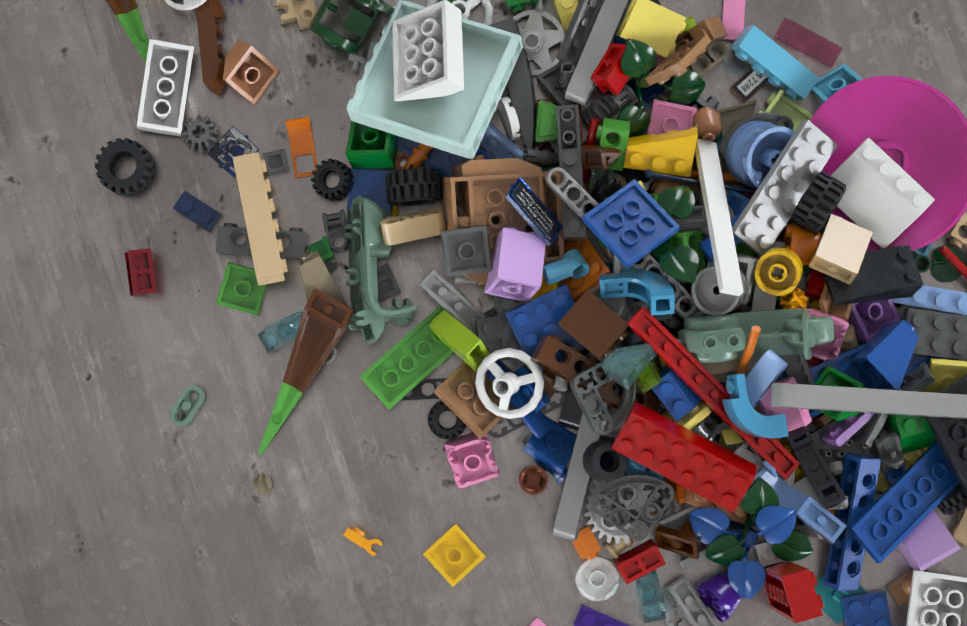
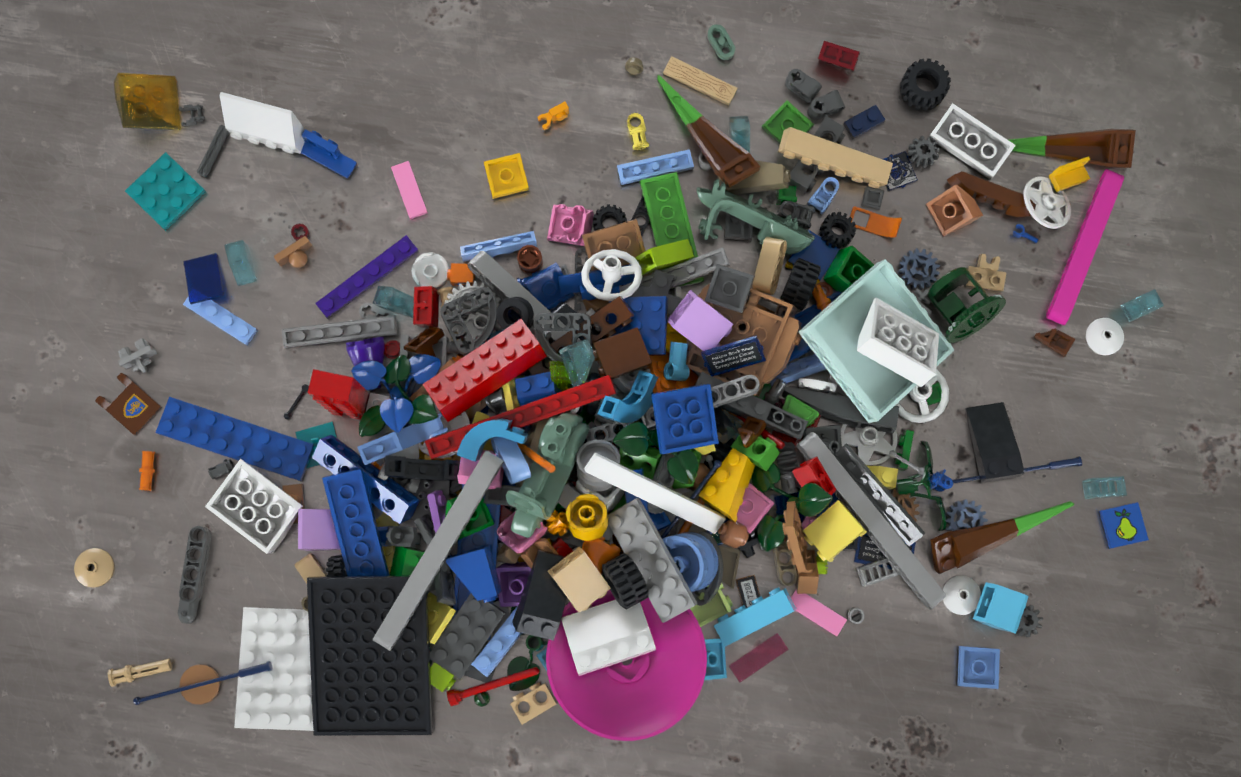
camera: 115 degrees right, 5 degrees down
none -> red plate [384,340,400,359]
none -> light blue plate [460,231,537,262]
none -> light blue plate [617,149,694,185]
none -> light yellow connector [627,113,649,150]
none -> tan tile [663,56,738,106]
none -> dark grey piece [785,69,822,103]
none -> dark grey piece [807,90,845,120]
none -> light blue piece [807,177,839,215]
none -> sand blue gear [898,248,940,290]

